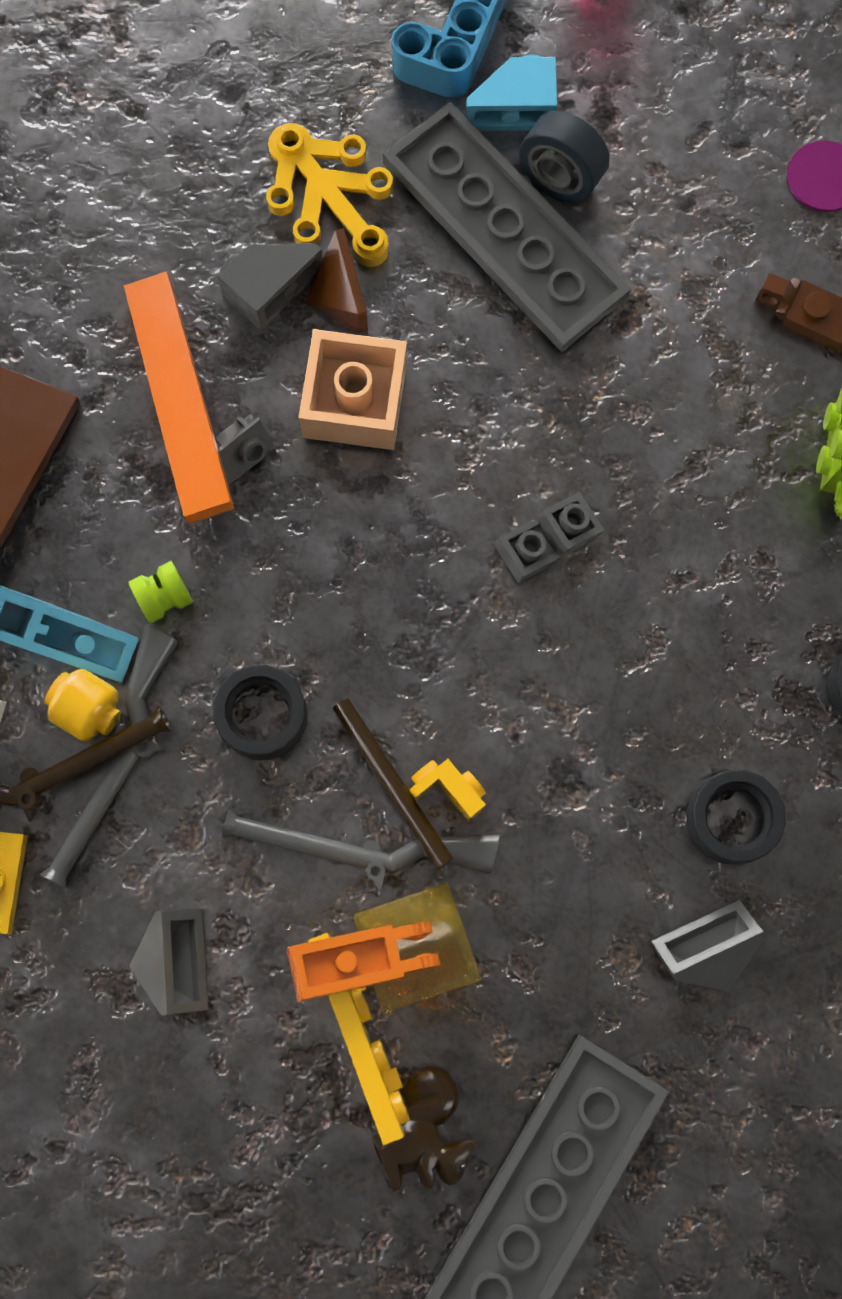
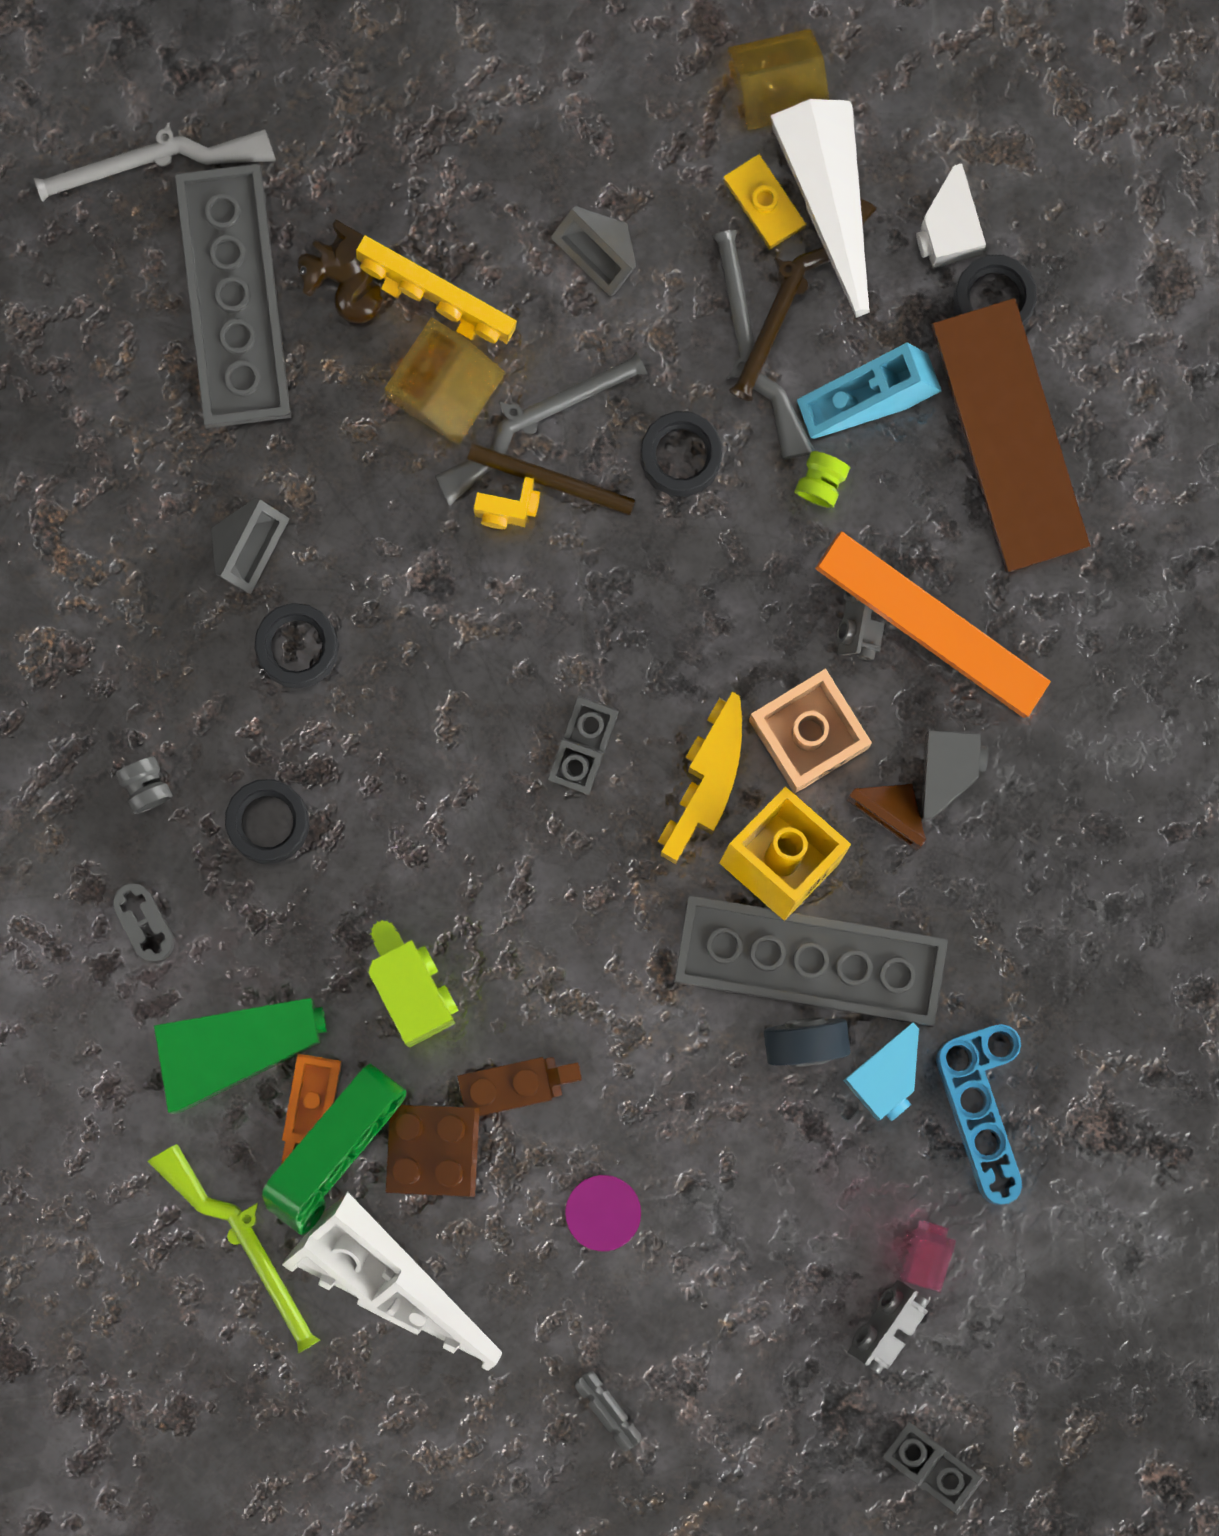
camera: 140 degrees right, 5 degrees up
yellow head [44,669,122,742] -> none
yellow plant [266,123,393,267] -> none
orange hinge [287,921,441,1003] -> none
none -> yellow slope [658,692,742,864]
none -> yellow brick [719,786,851,921]

